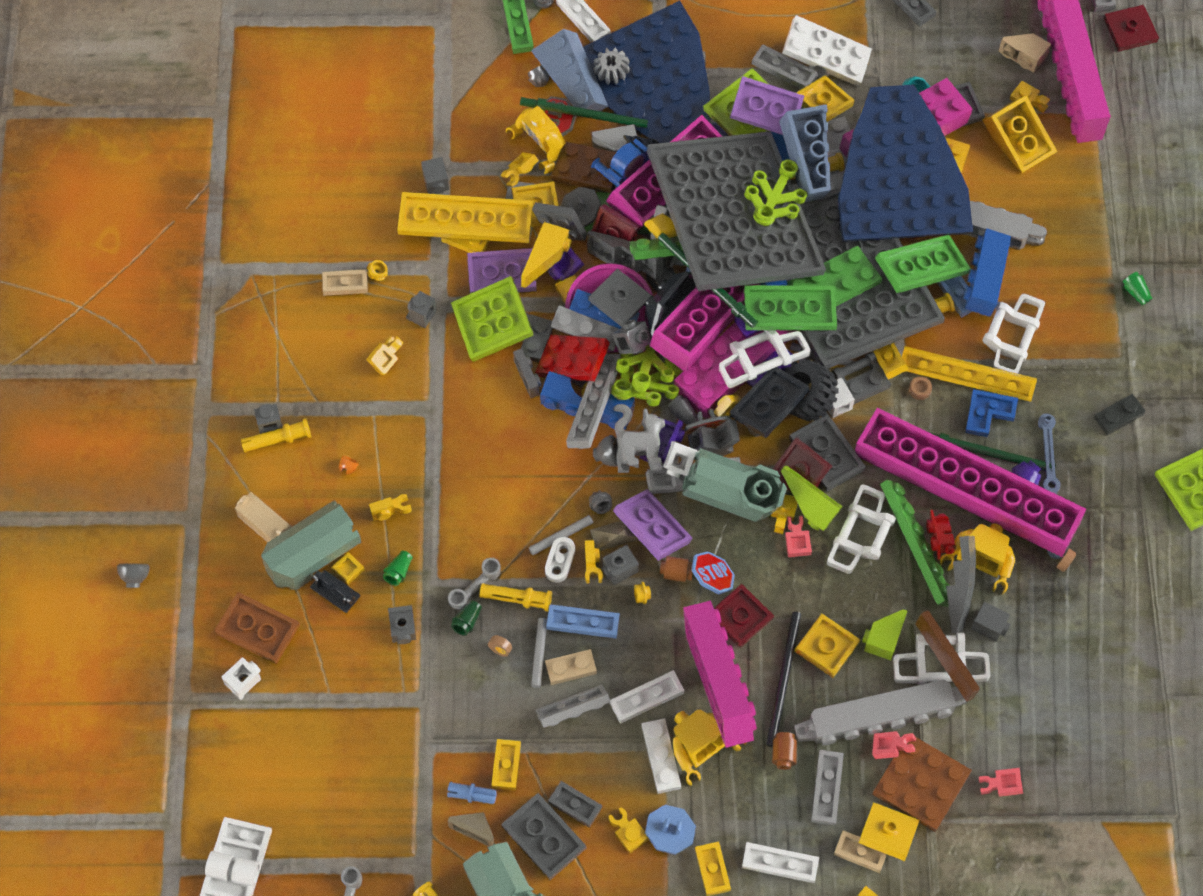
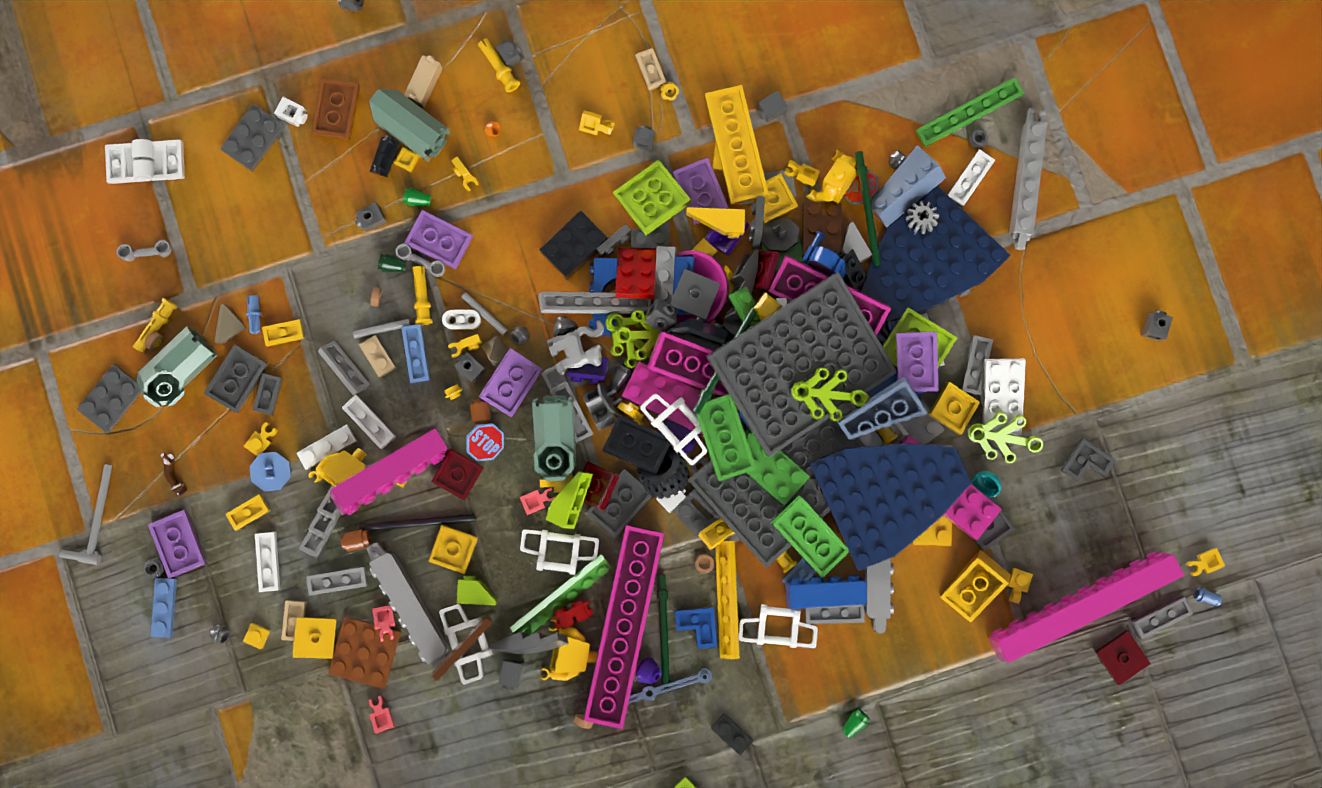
camera: 75 degrees right, 20 degrees up
white brick [663,441,697,478] -> none
tan slope [998,33,1051,73] -> none
none -> dark grey plate [220,104,286,172]
none -> light grey slope [299,485,341,558]
none -> medium lavender plate [405,210,473,270]
none -> black brick [539,210,607,281]
none -> light grey plate [805,605,865,624]
none -> plant [968,411,1043,463]

